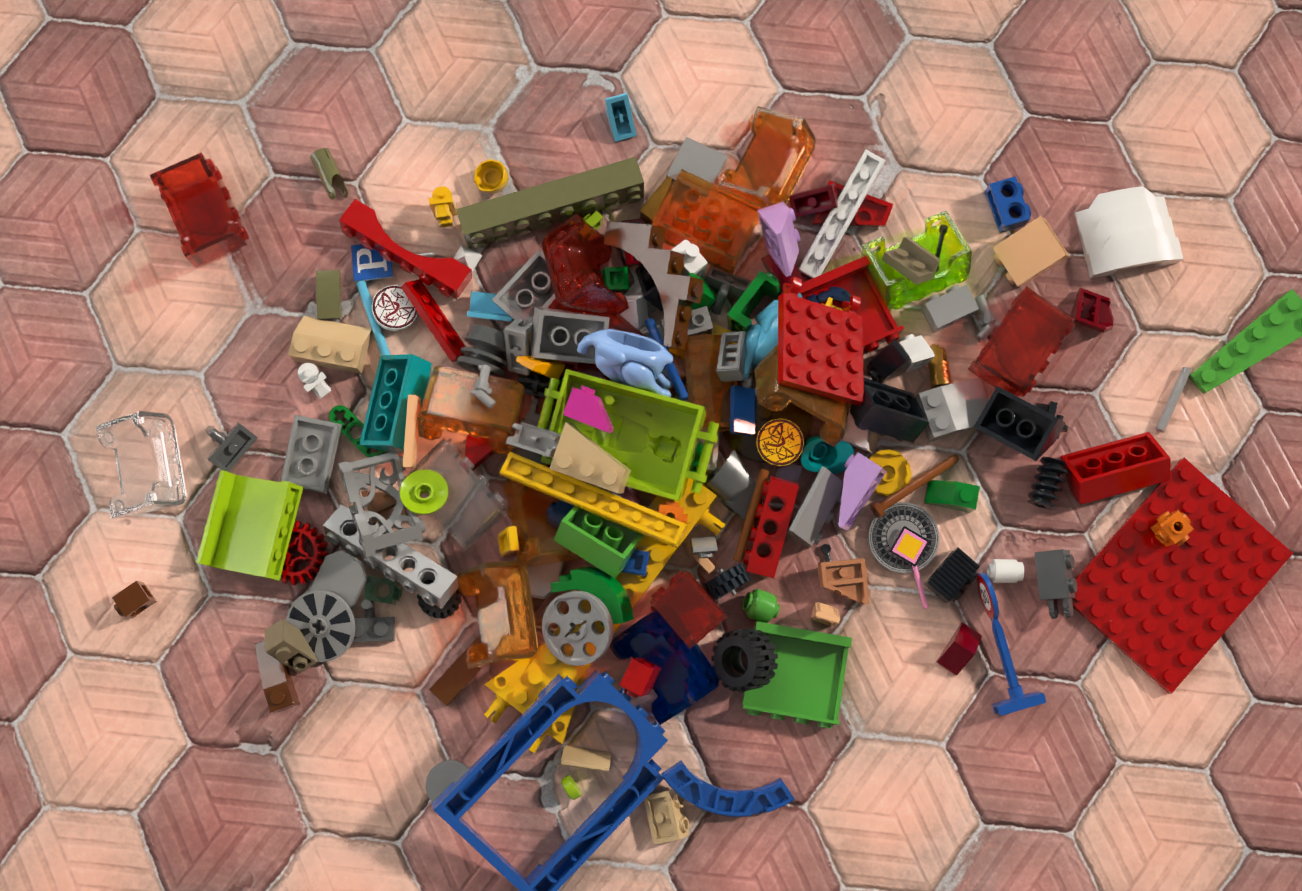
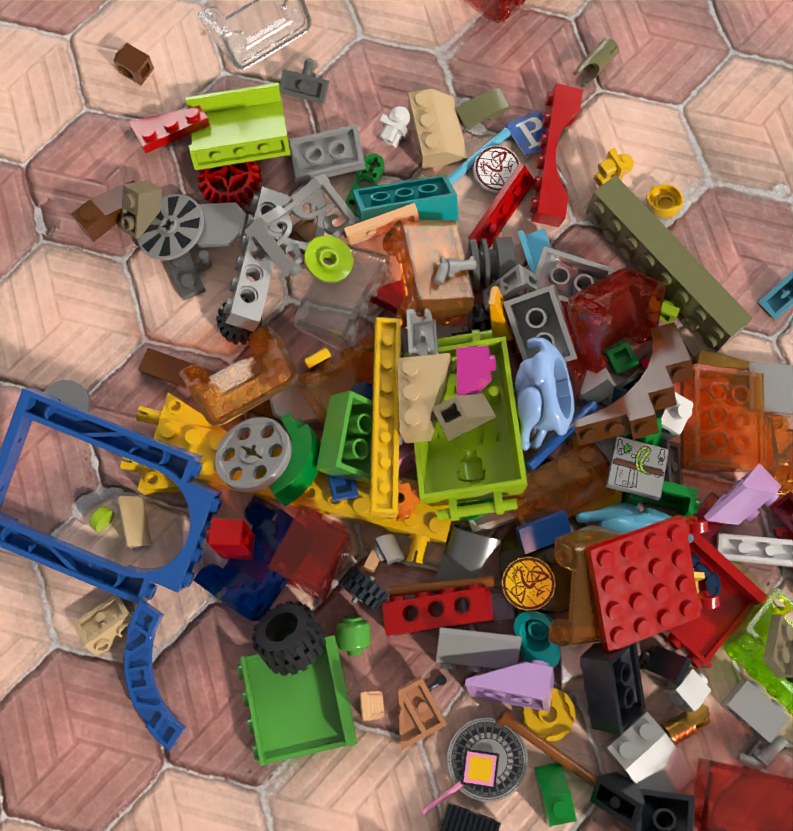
camera: 70 degrees right, 5 degrees down
clear green brick [363,576,402,605] -> none
white slope [454,245,482,272] -> none
light grey slope [716,331,746,381] -> none
none -> wing [128,105,210,154]
none -> dark tan slope [432,394,496,441]
none -> black slope [590,772,645,830]
none -> light grey tile [606,436,669,500]

